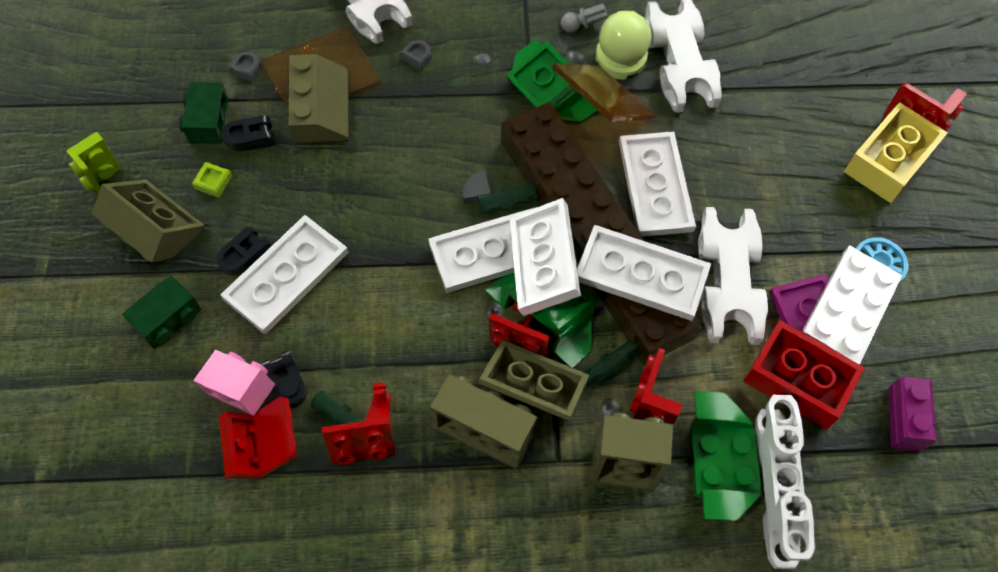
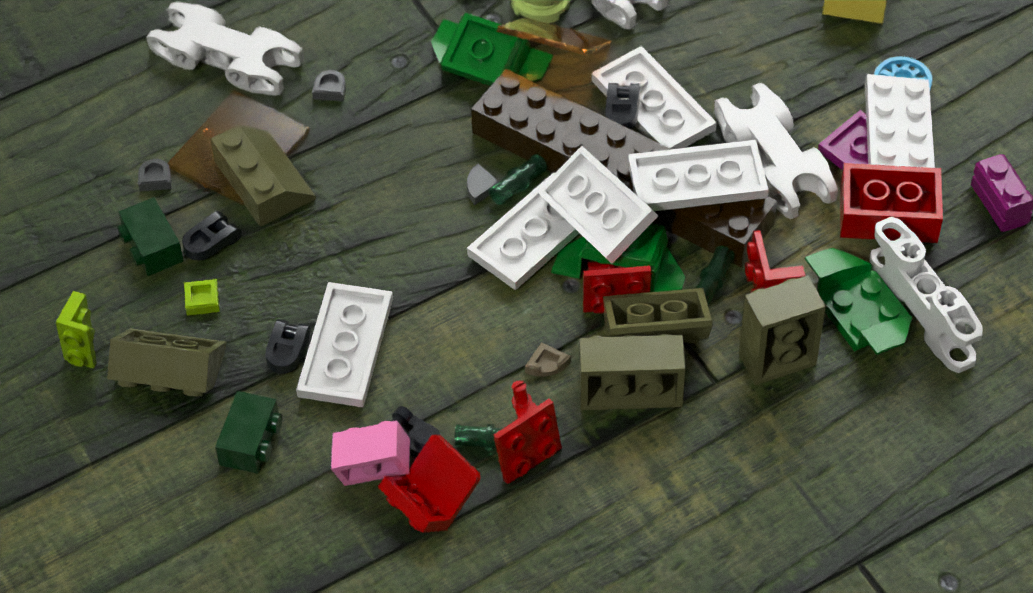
camera: 25 degrees left, 10 degrees down
none -> dark tan tile [525,342,571,377]
none -> black plate [605,83,640,129]

